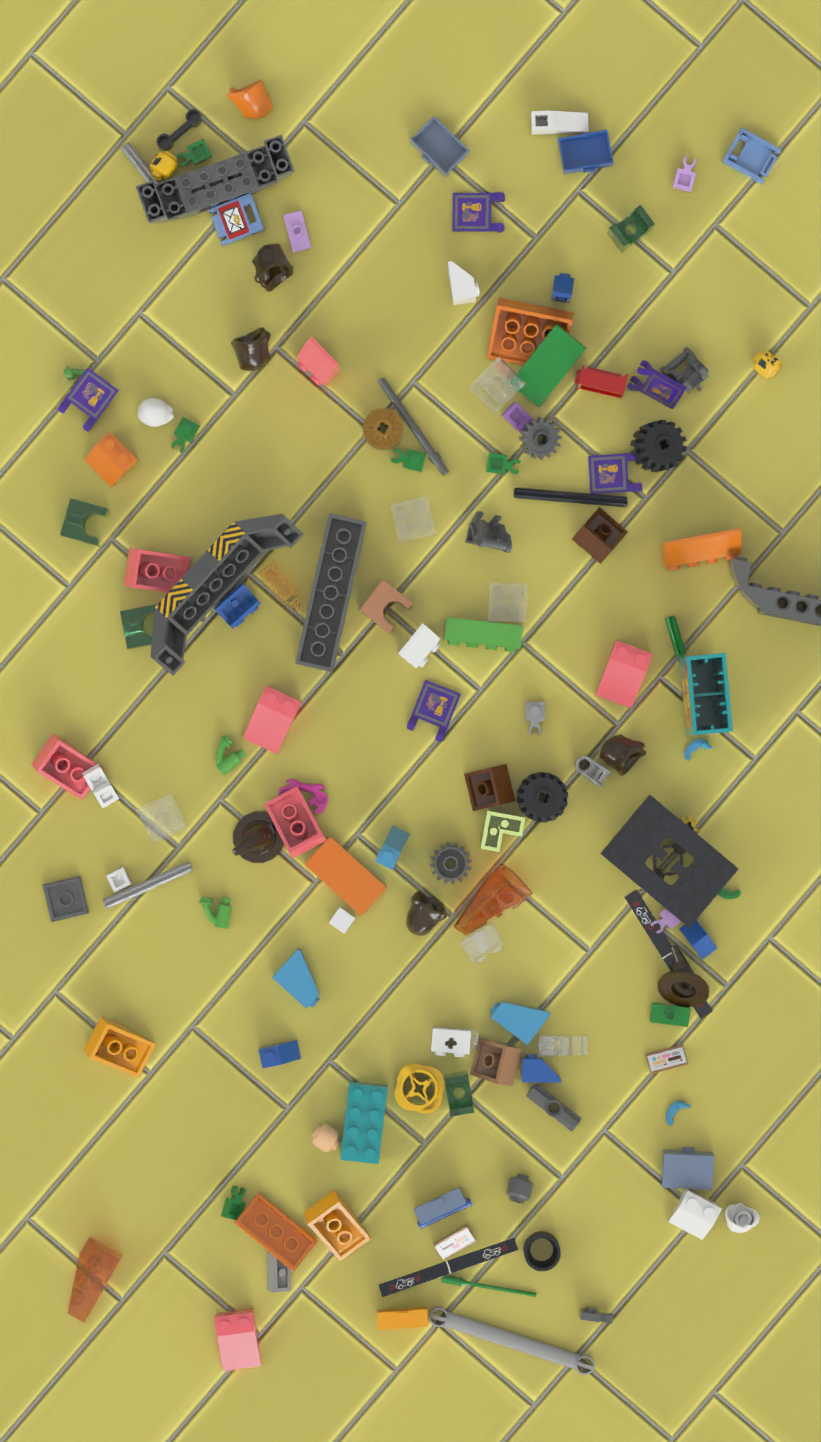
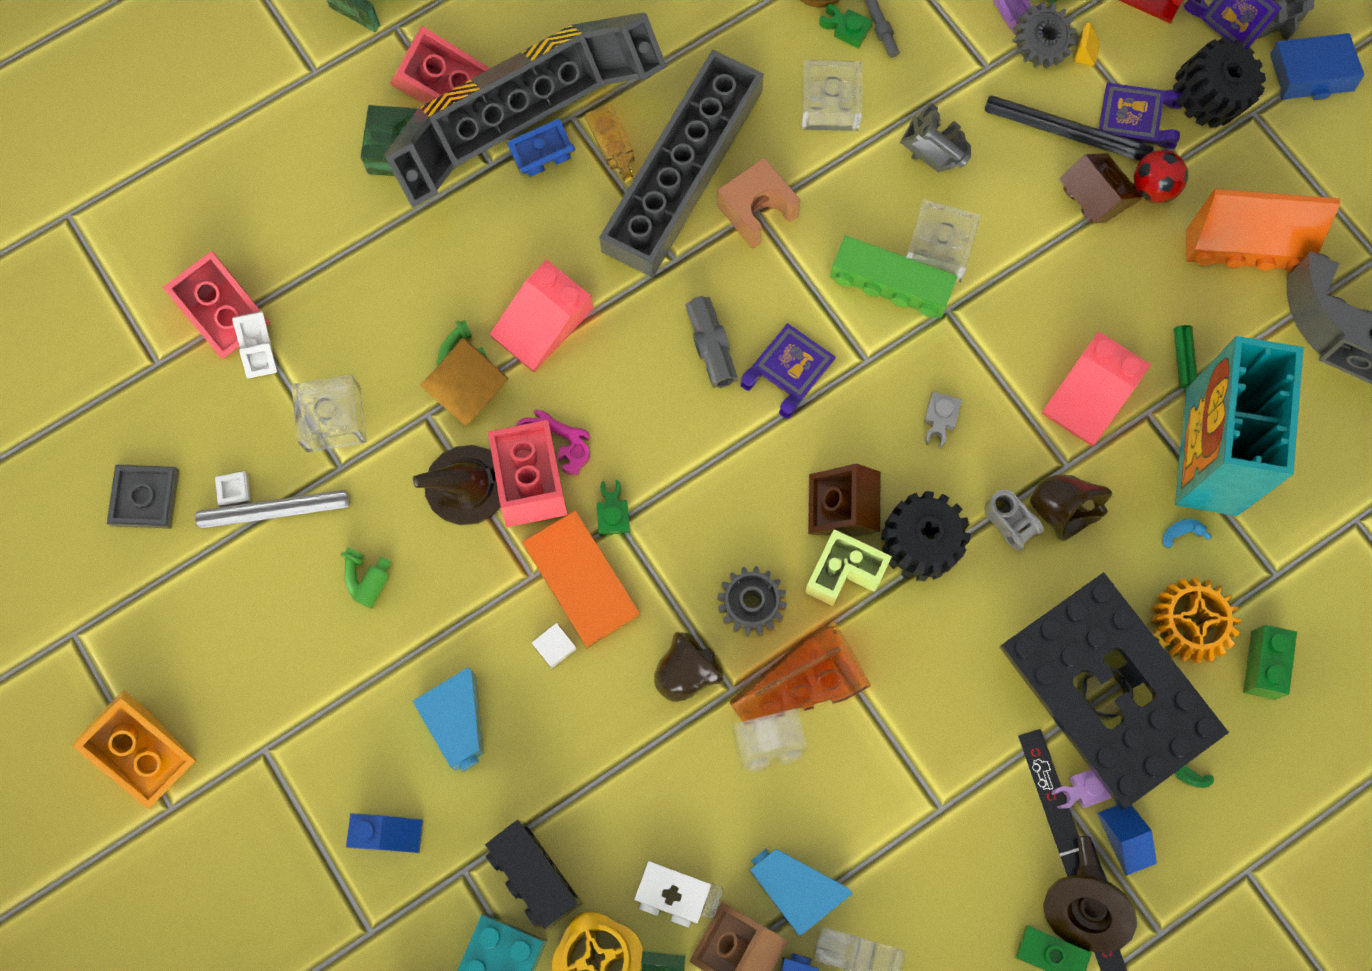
camera: 20 degrees right, 15 degrees down
dark azure slope [375,826,410,870] -> none
white slope [398,623,441,669] -> none
green plate [486,453,521,475] -> none
none -> pearl gold slope [420,338,509,426]
none -> black brick [485,820,583,929]
none -> green plate [596,480,630,536]
none -> dark grey piece [685,296,738,388]
none -> yellow slope [1074,22,1100,66]
none -> red piece [1134,150,1188,203]
none -> light orange gear [1151,577,1241,664]
none -> green brick [1243,625,1297,700]
none -> blue container [1270,33,1364,100]

